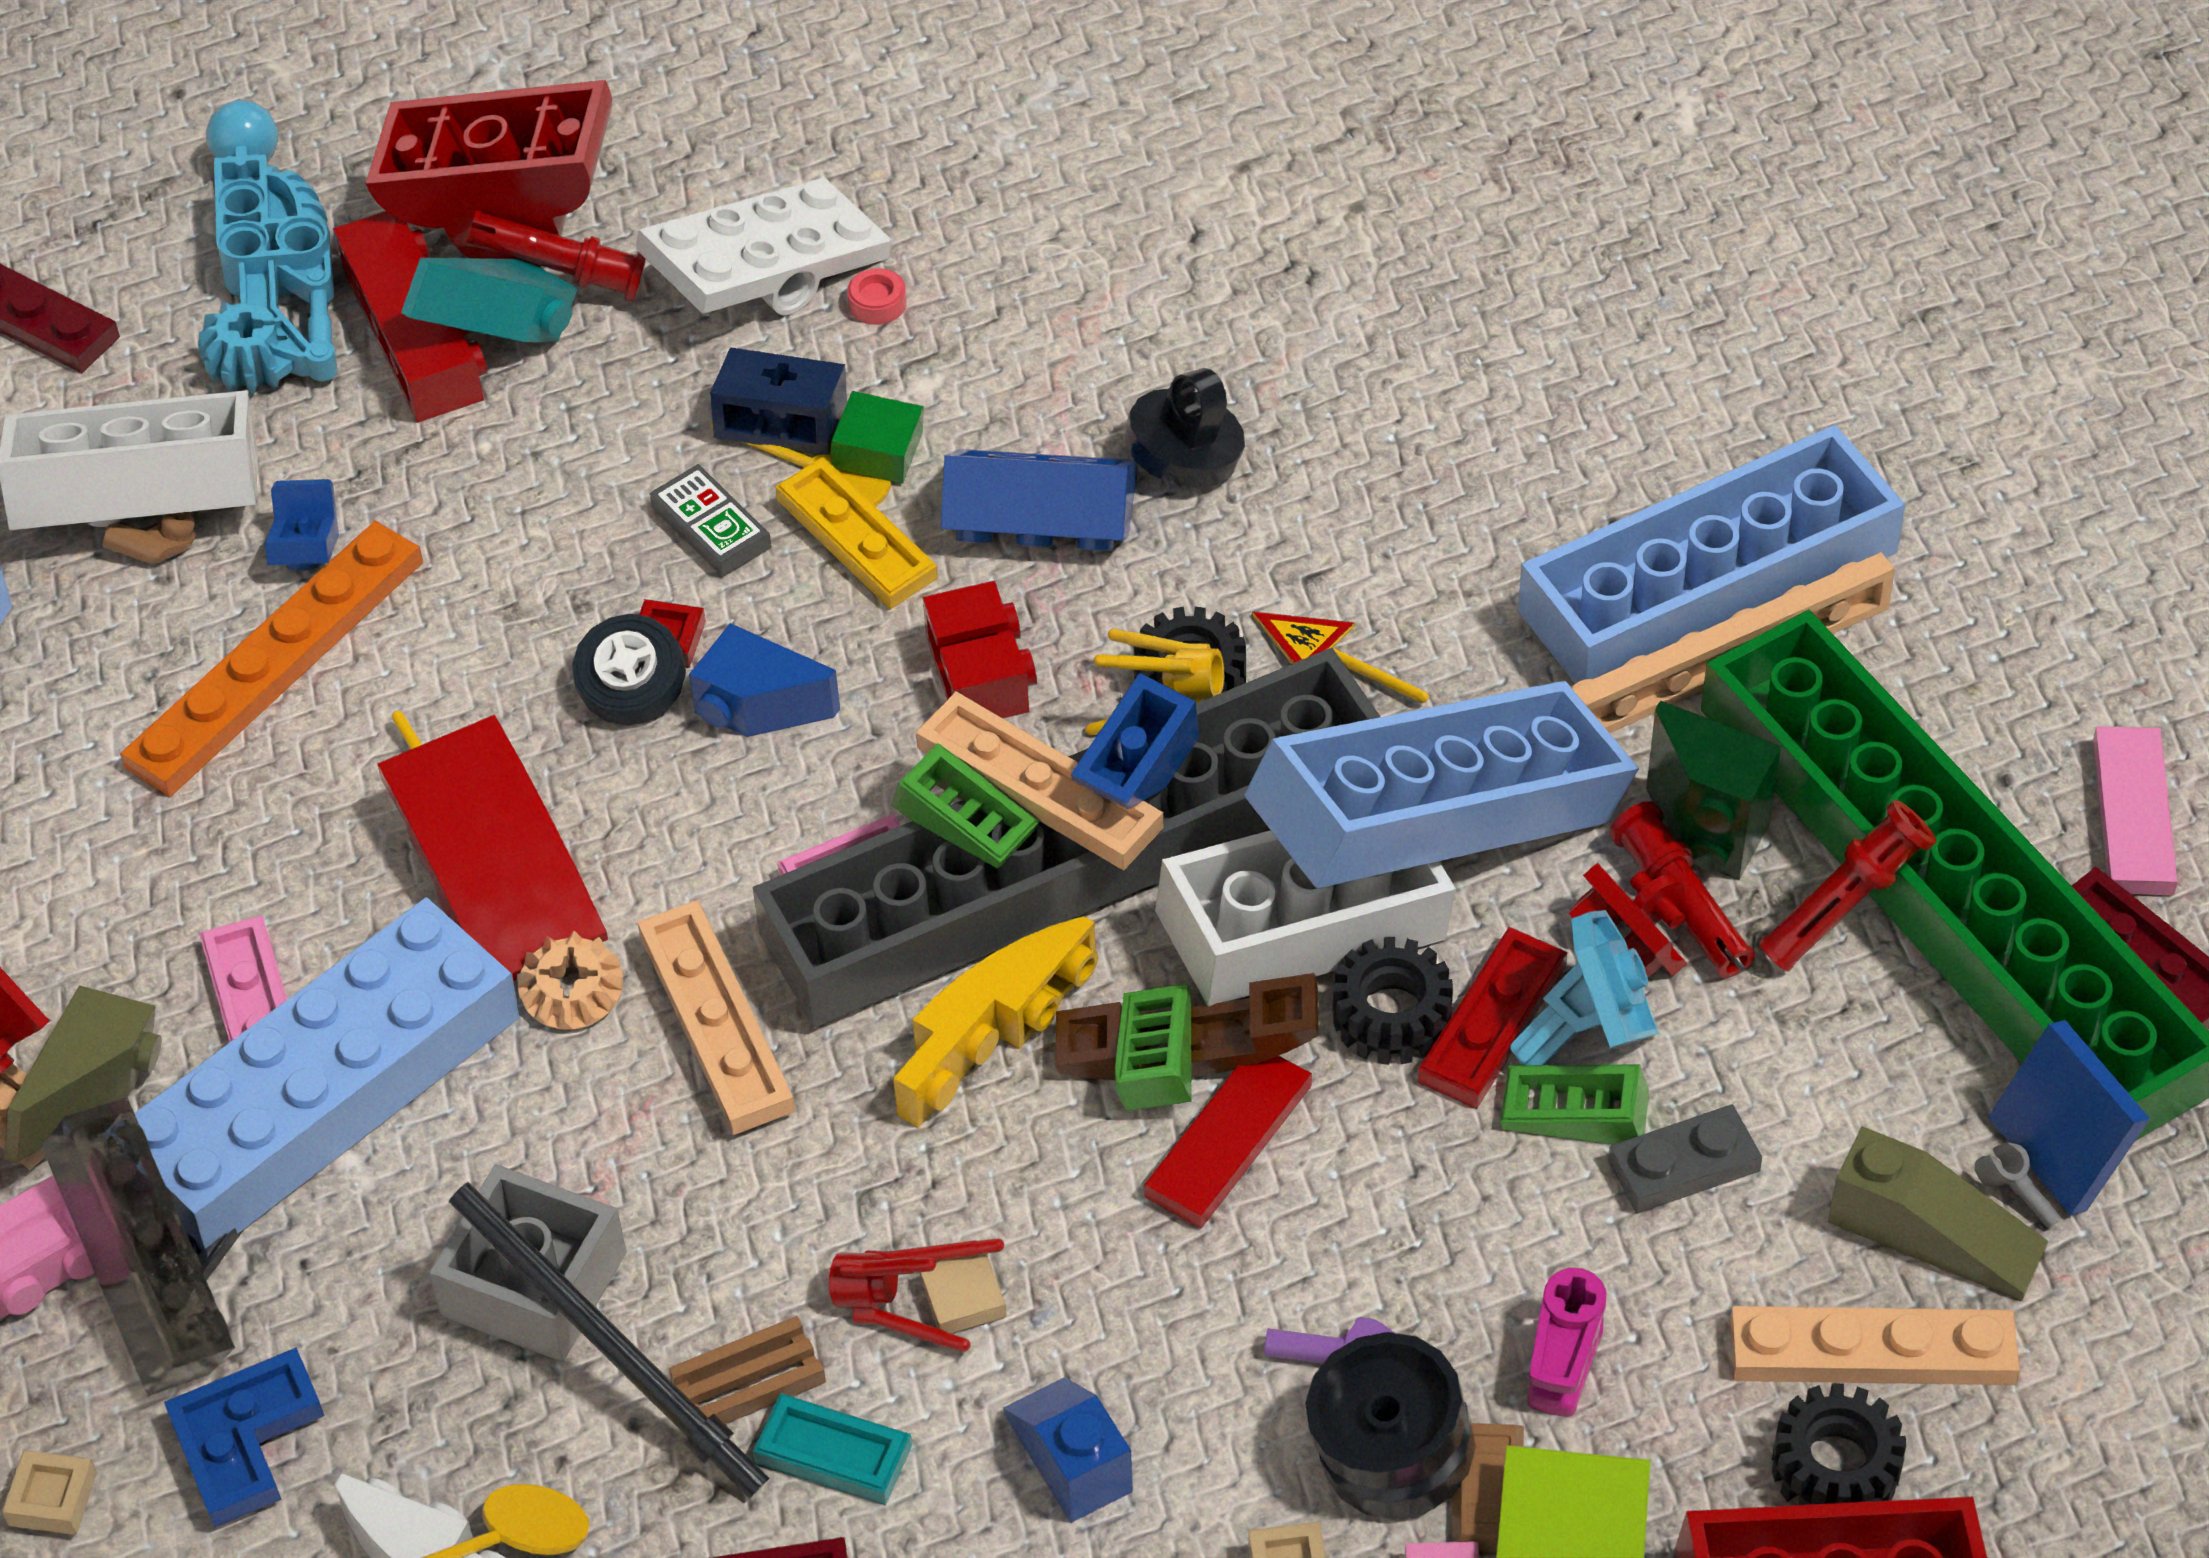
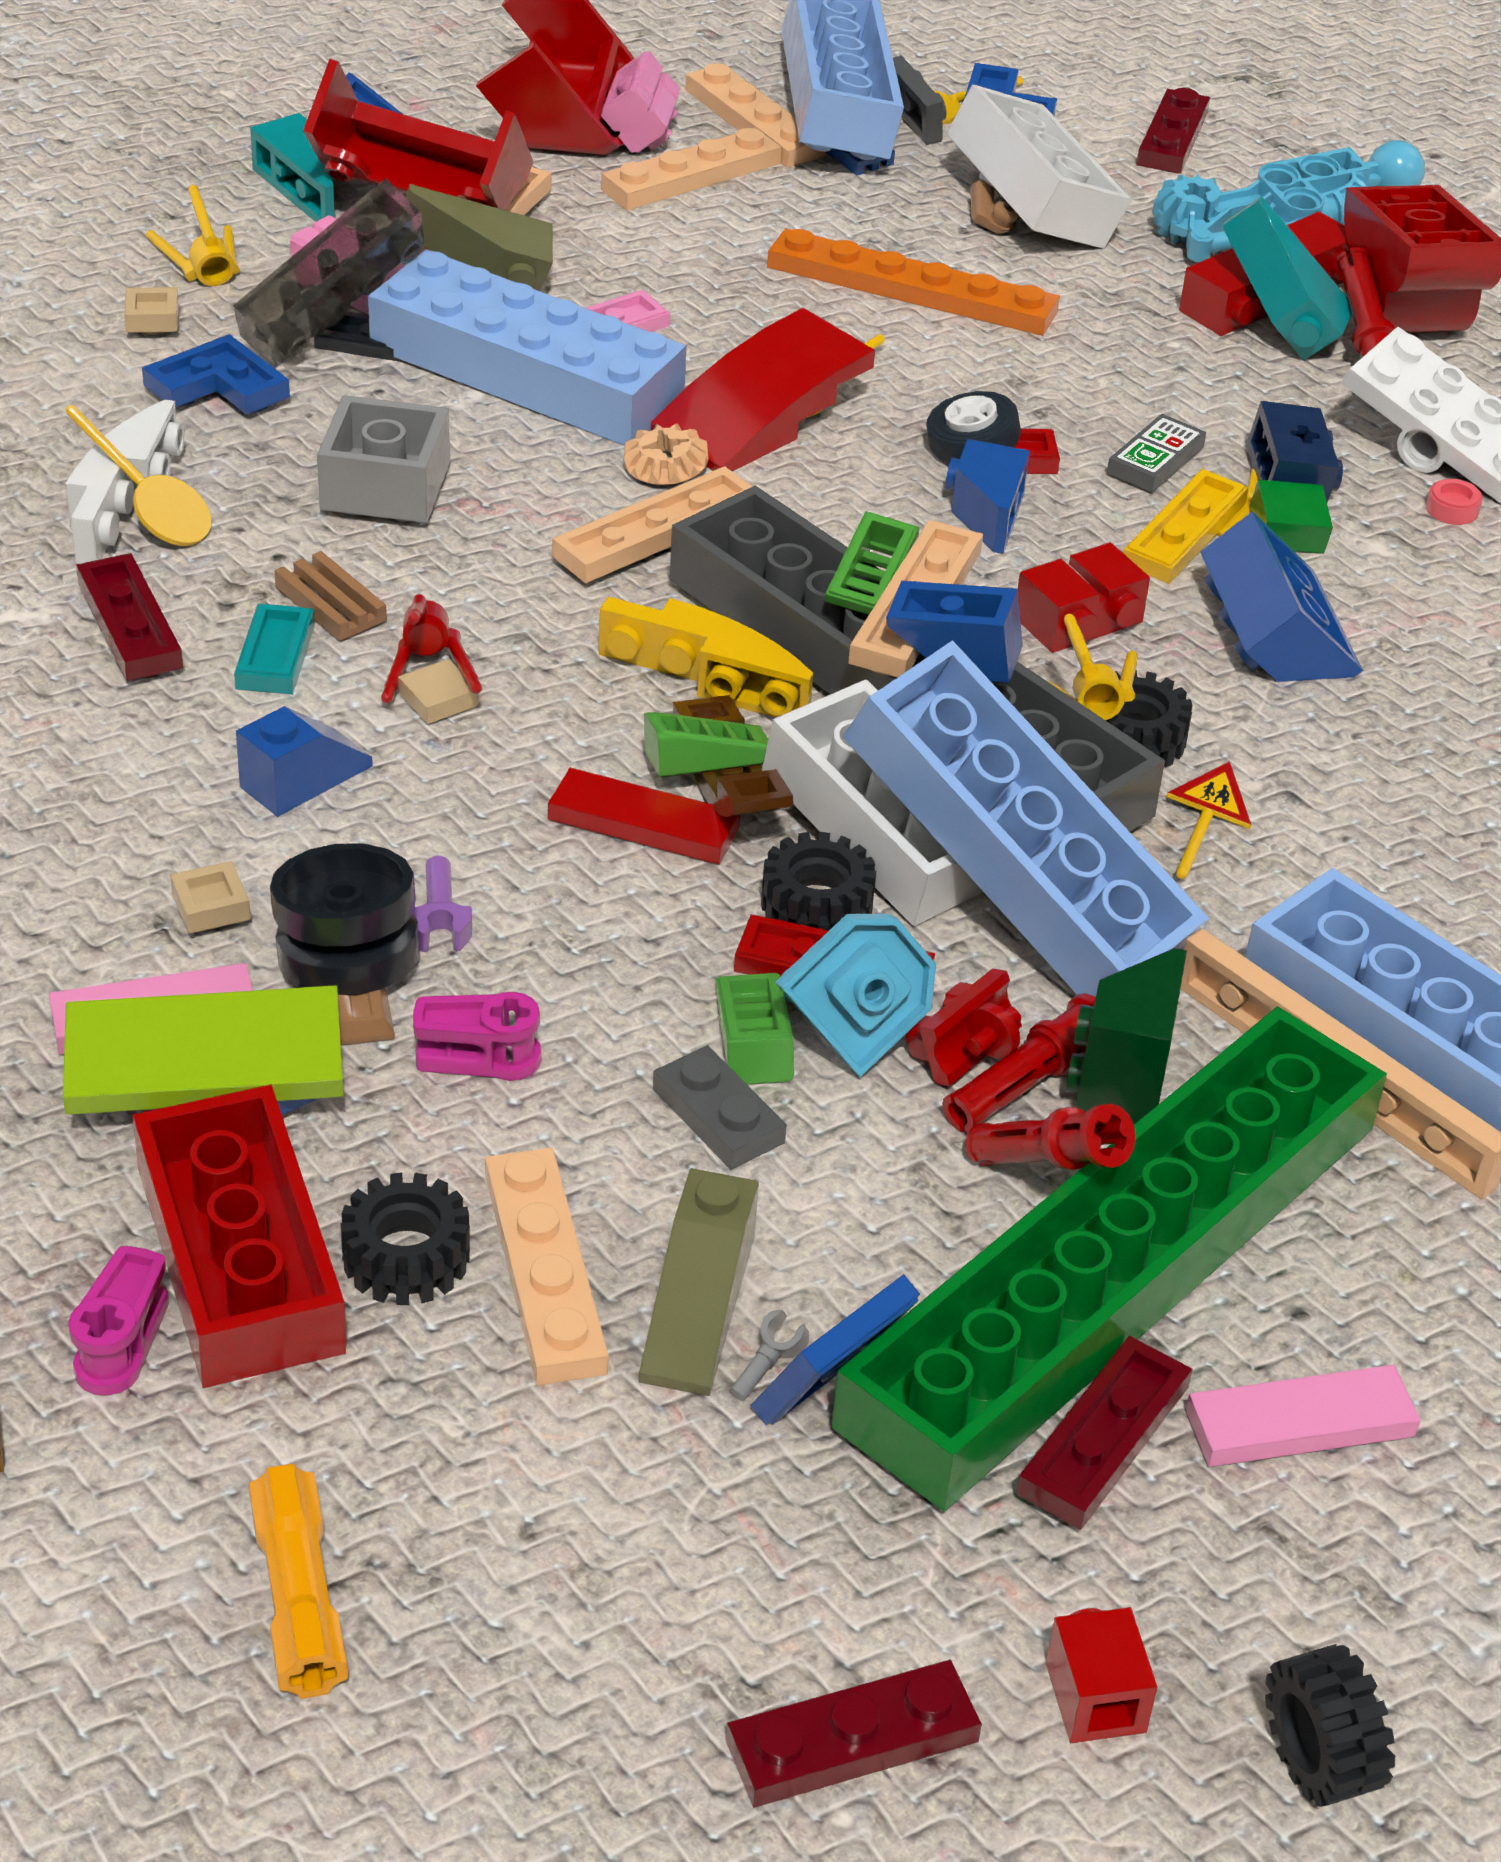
camera: 70 degrees right, 10 degrees down
blue bracket [265,479,339,571] -> none
black bar [448,1182,770,1499] -> none
black tile [1124,368,1245,488] -> none

